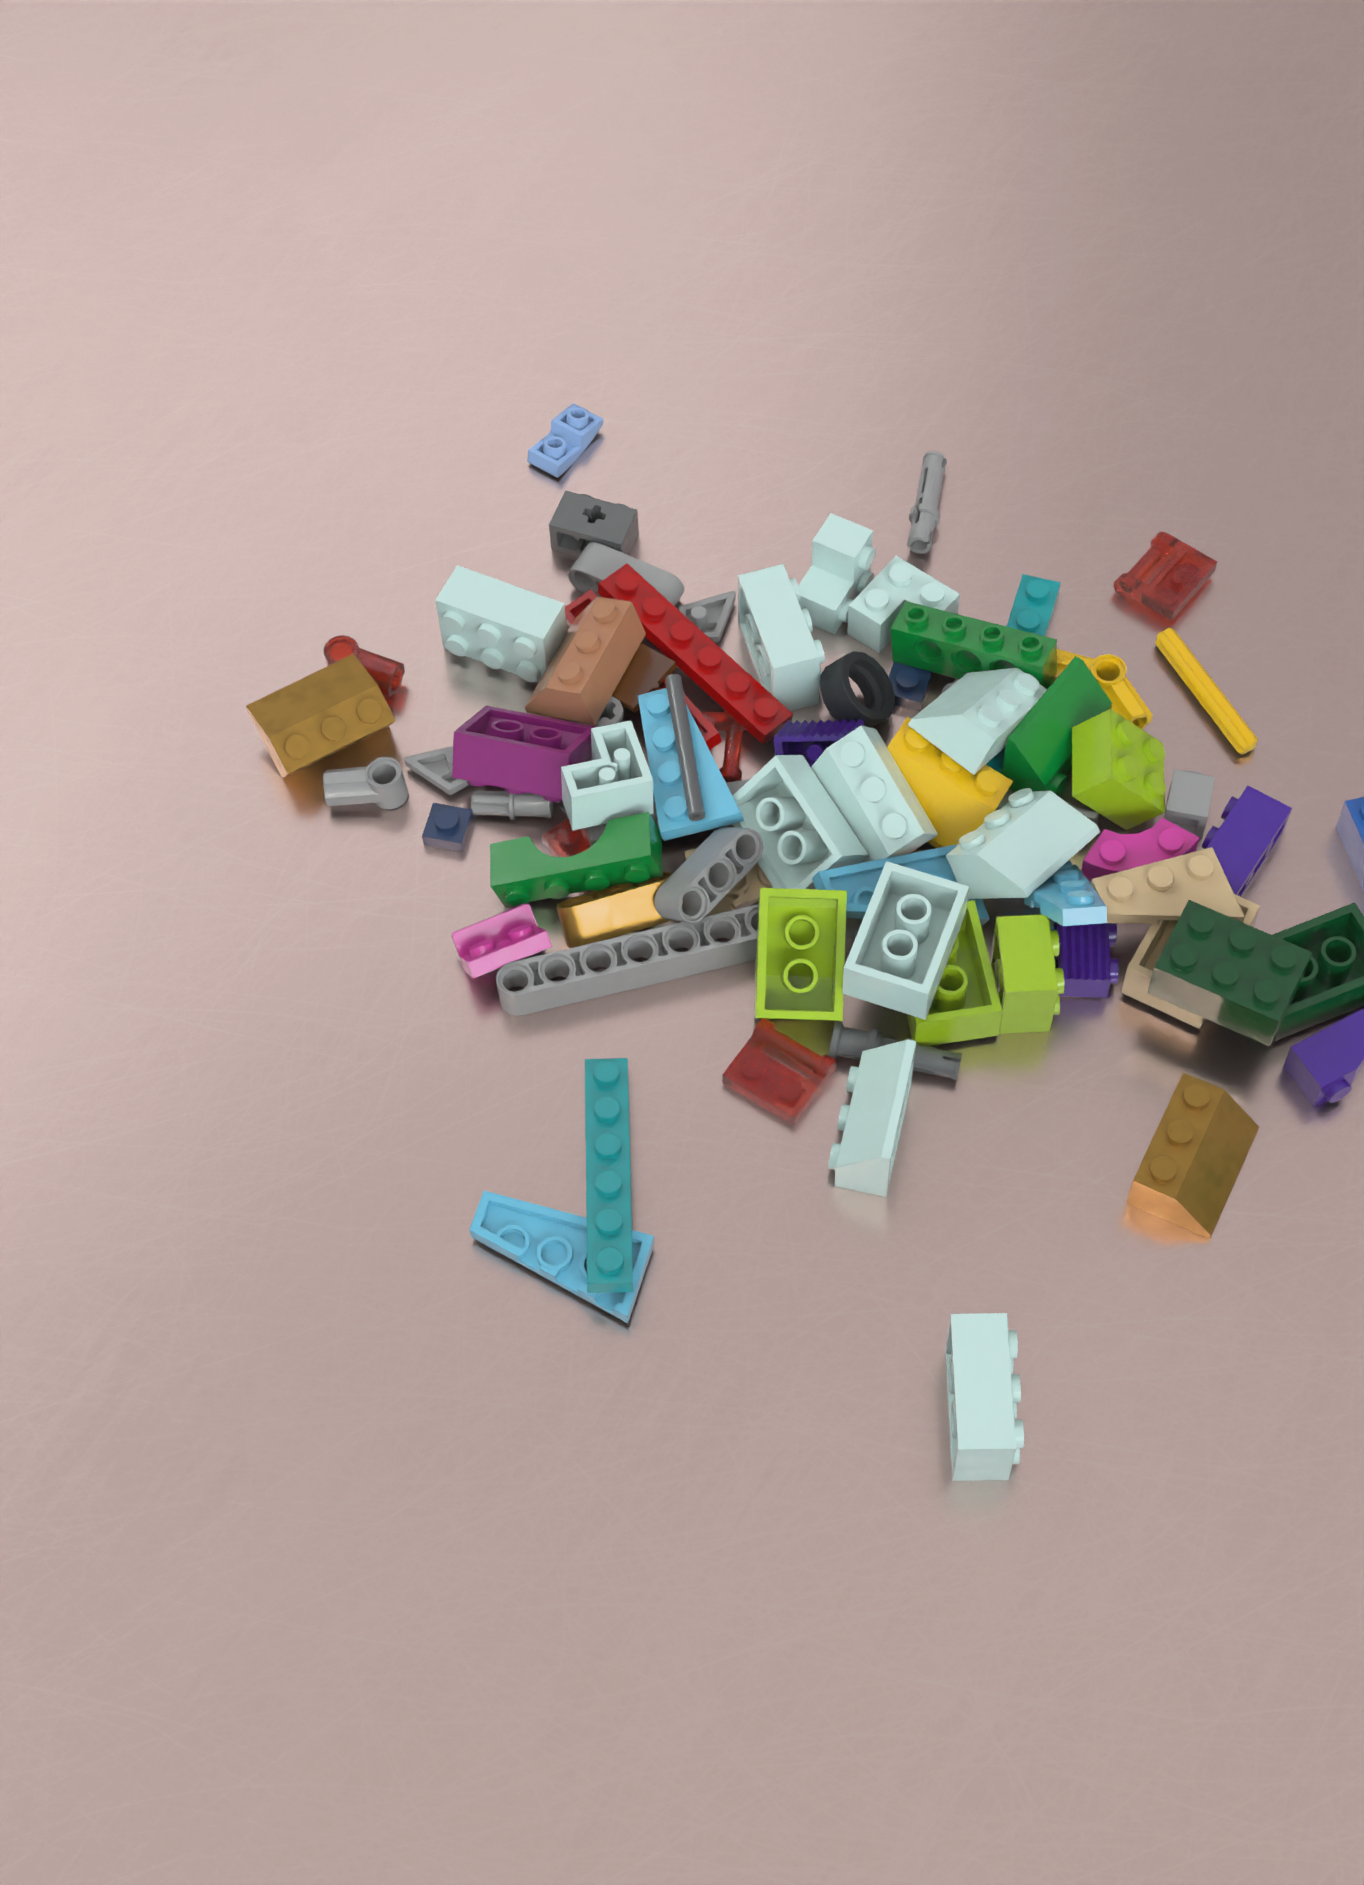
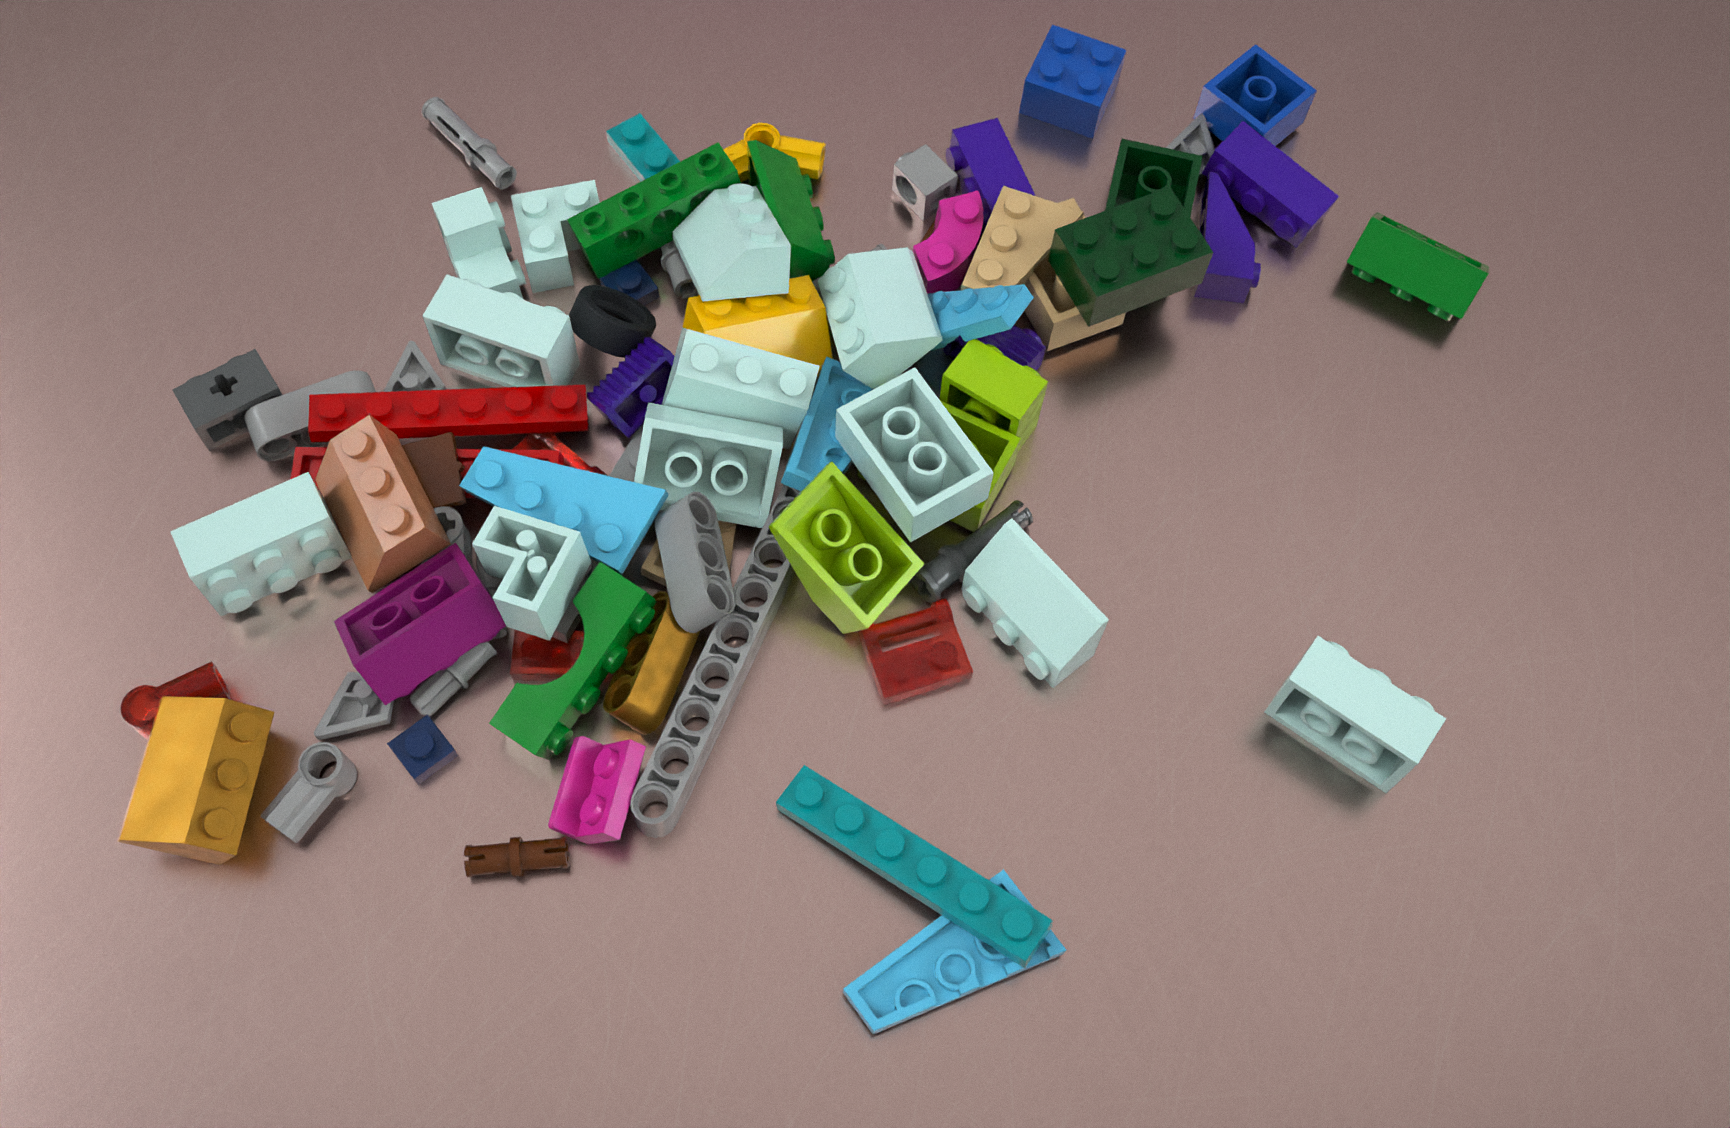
camera: 60 degrees left, 5 degrees up
light blue slope [527,403,603,478] -> none
dark grey piece [665,674,705,821] -> none
lime brick [1072,709,1166,830] -> none
clear red plate [1113,532,1217,621] -> none
pearl gold slope [1127,1072,1259,1239] -> none
yellow axle [1155,628,1258,754] -> none
none -> reddish brown pin [464,836,569,877]

